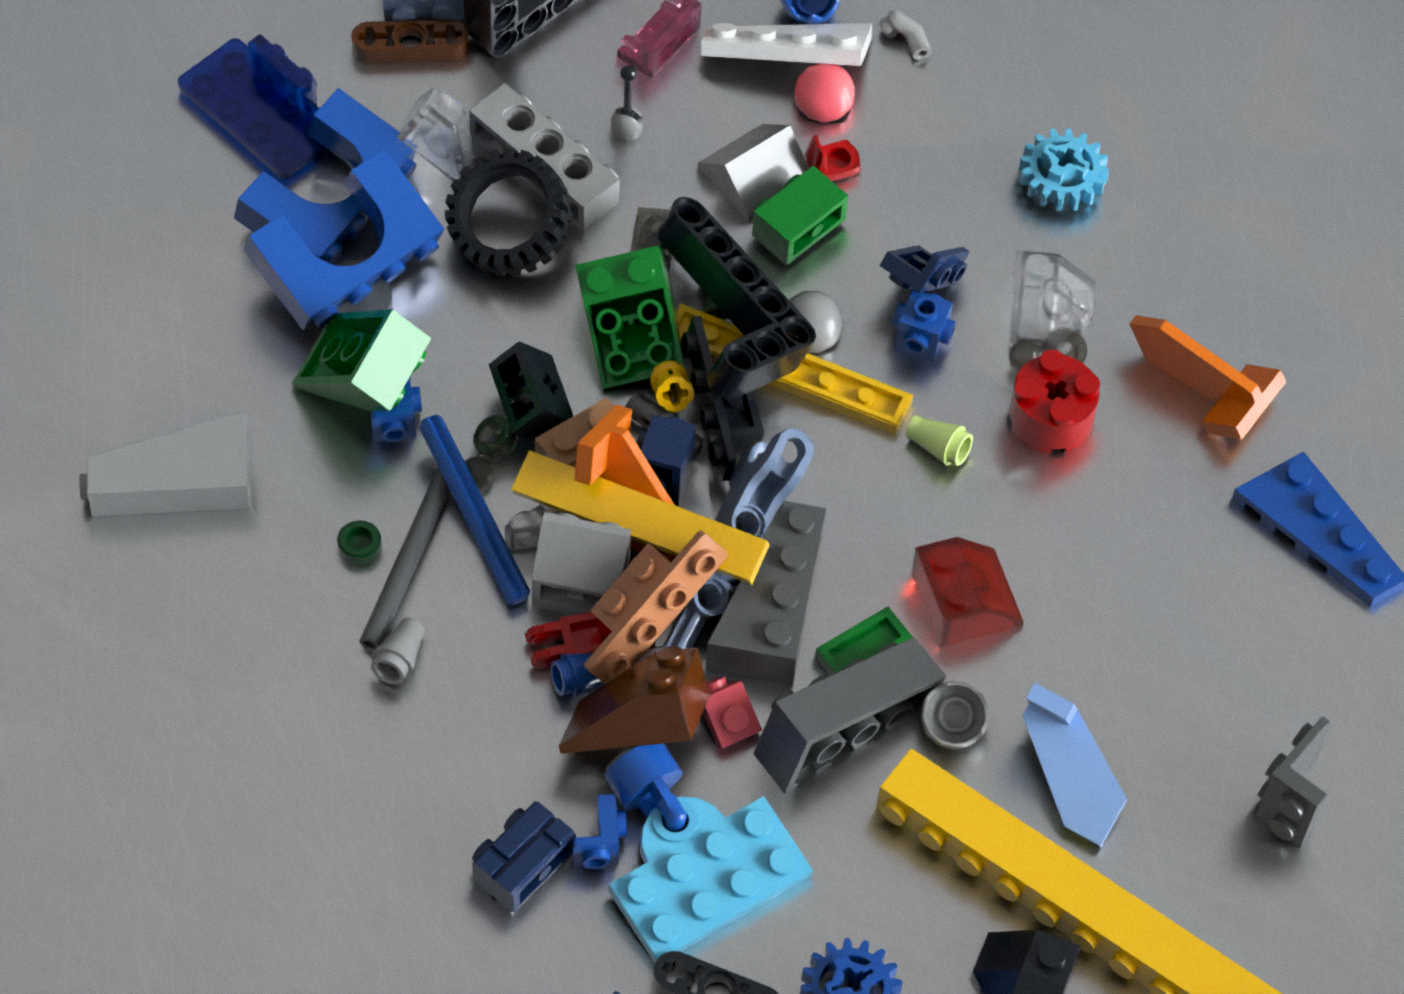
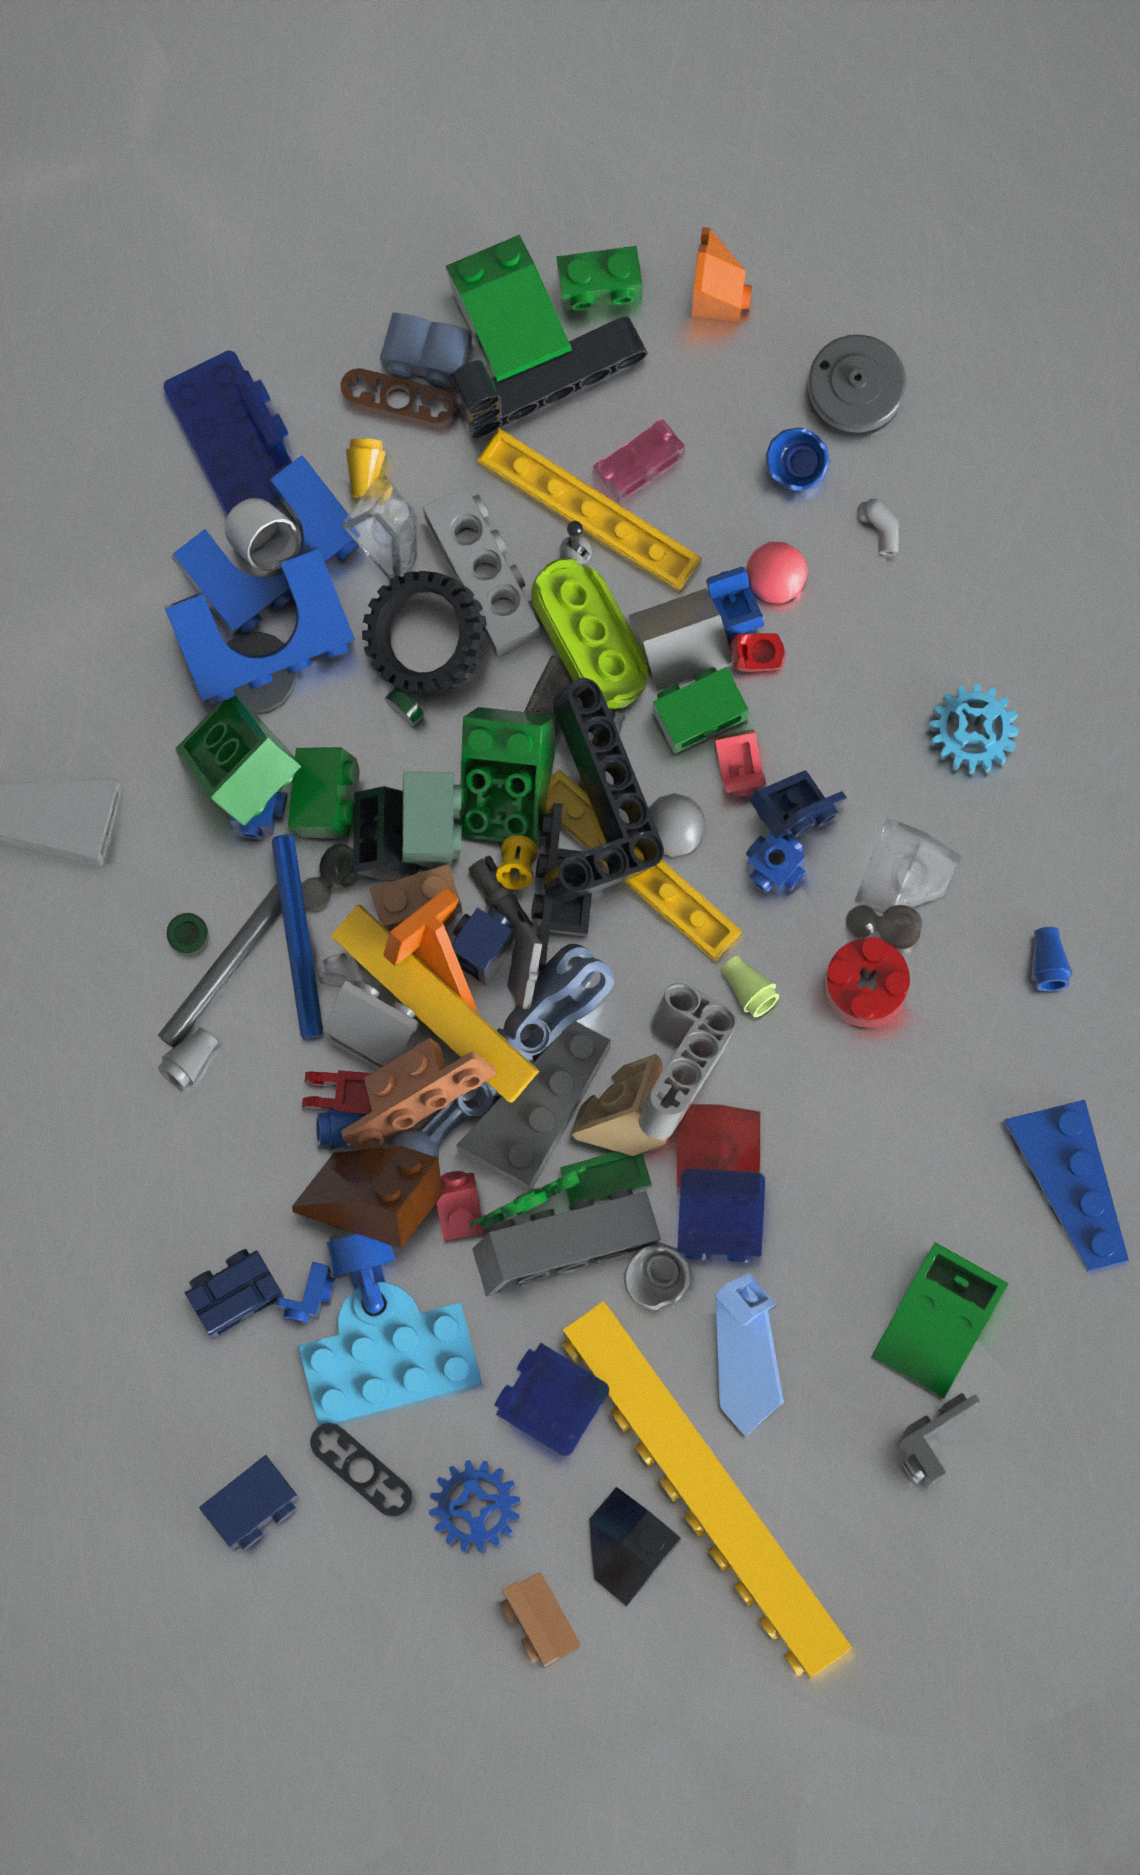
camera: 25 degrees right, 20 degrees up
white wing [701,23,873,66] -> none
orange piece [1129,315,1286,440] -> none
none -> white helmet [225,498,299,571]
none -> green brick [288,747,360,838]
none -> yellow cone [345,438,386,499]
none -> dark green tile [384,687,424,726]
none -> sand green slope [402,772,462,869]
none -> green plant [469,1166,586,1230]
none -> yellow tile [477,428,702,594]
none -> clear blue bracket [494,1342,609,1457]
none -> light grey piece [507,921,542,1009]
none -> lime tile [531,558,649,709]
none -> tan slope [571,1054,669,1156]
none -> light grey beam [638,983,737,1139]
none -> clear blue bracket [677,1168,765,1262]
none -> blue bracket [706,566,765,639]
none -> coral bracket [714,729,766,796]
none -> green slope [871,1242,1009,1398]
none -> blue cone [1031,927,1073,991]

